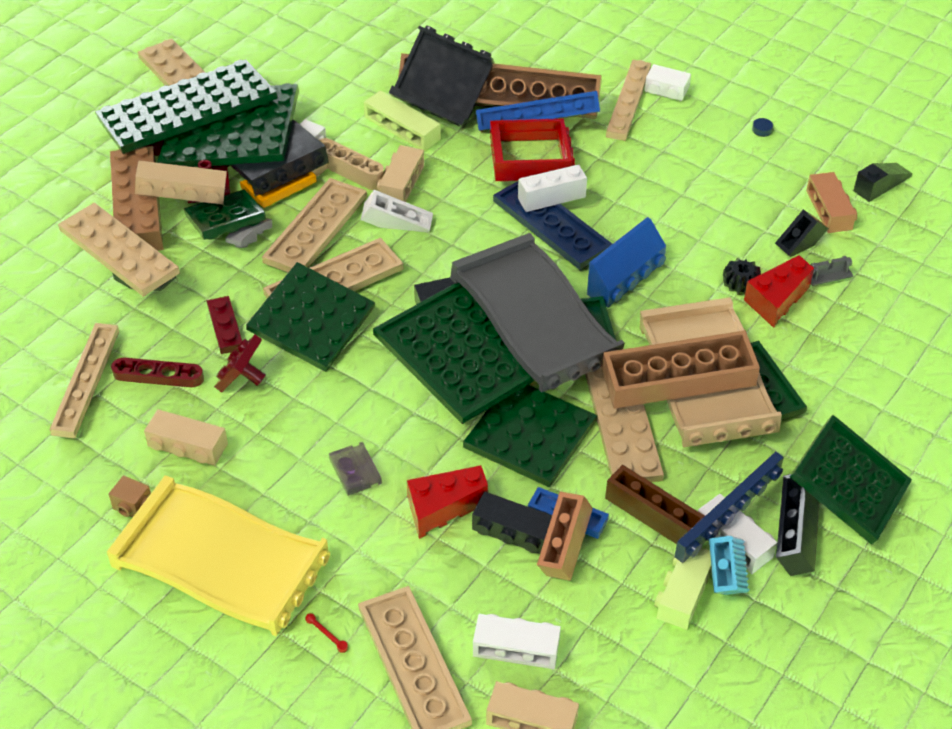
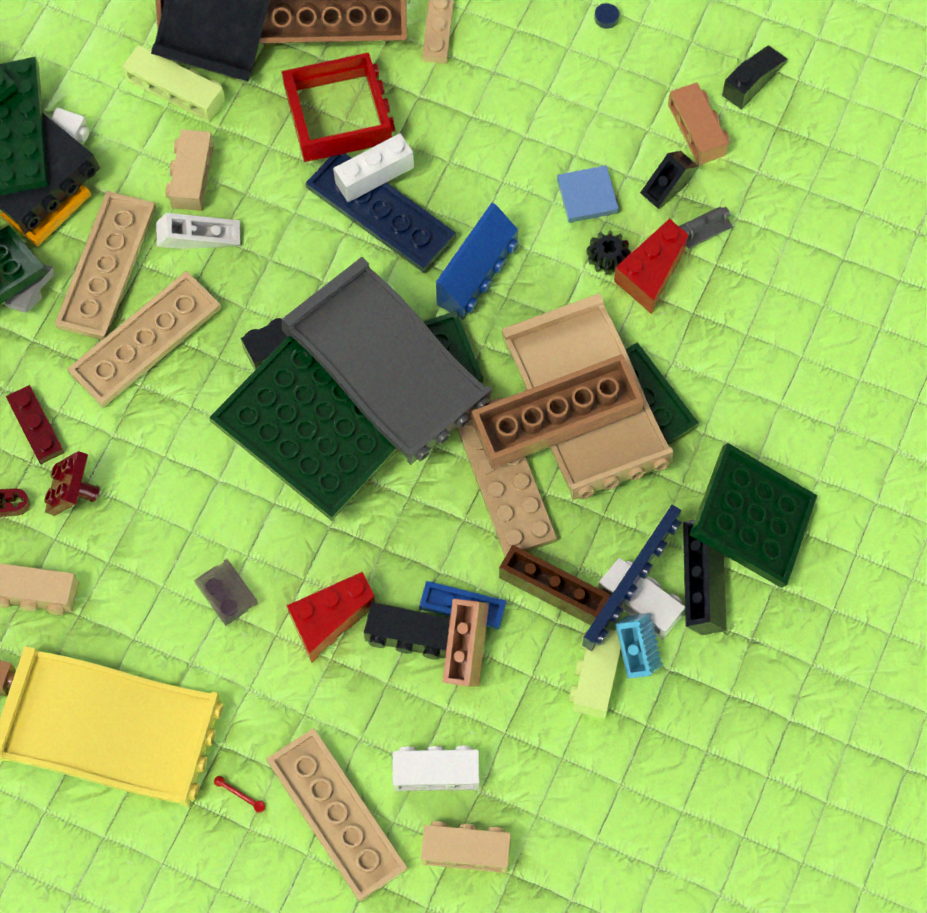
camera: 10 degrees left, 20 degrees up
dark green plate [246,262,375,372] -> none
tan beam [312,138,384,190] -> none
dark green plate [463,385,597,488] -> none
blue plate [476,91,600,131] -> none
none -> medium blue tile [557,165,618,223]

